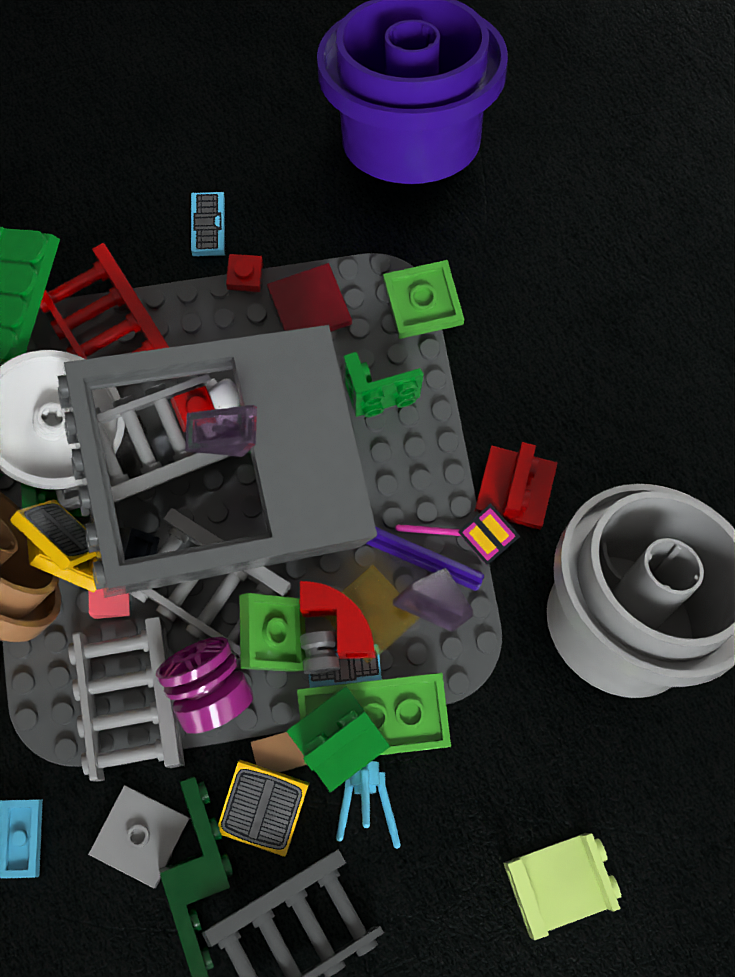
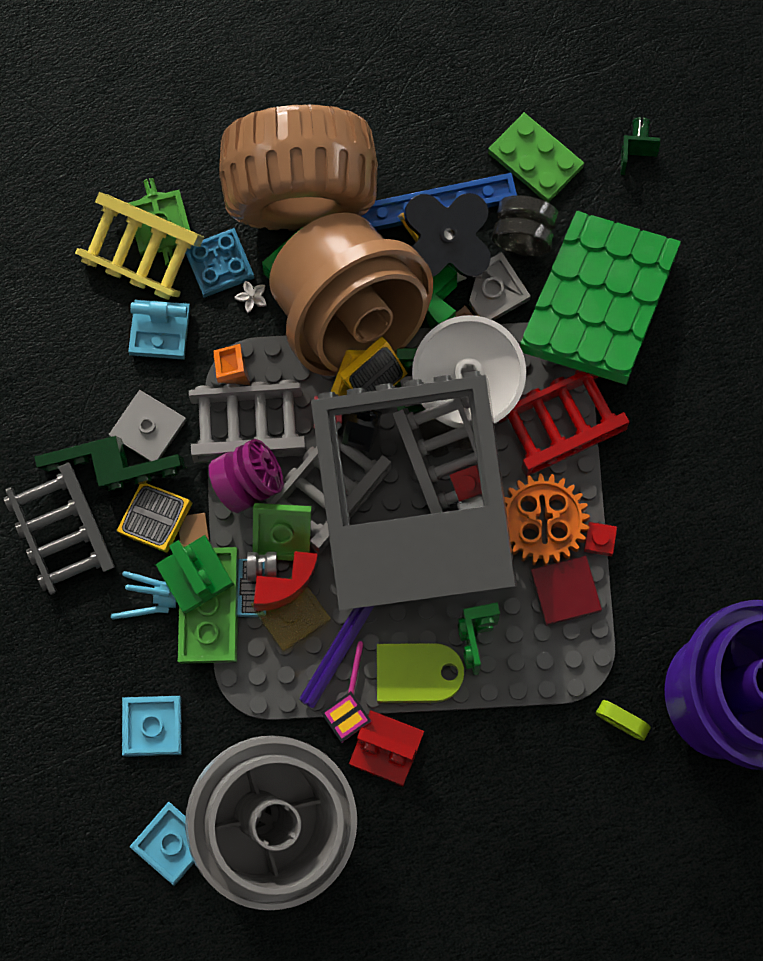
camera: 100 degrees right, 0 degrees up
clear purple slope [185,405,257,457] -> none
tile [191,192,225,256] -> none
bright green plate [383,260,464,339] -> none
clear purple slope [393,568,473,632] -> none
yellowish green panel [503,833,621,940] -> none
none -> medium azure tile [122,696,181,757]
none -> medium azure tile [130,802,194,886]
none -> orange slope [214,344,251,385]
none -> lime tile [377,643,464,703]
none -> orange gear [505,474,590,566]
none -> lime beam [596,700,651,741]

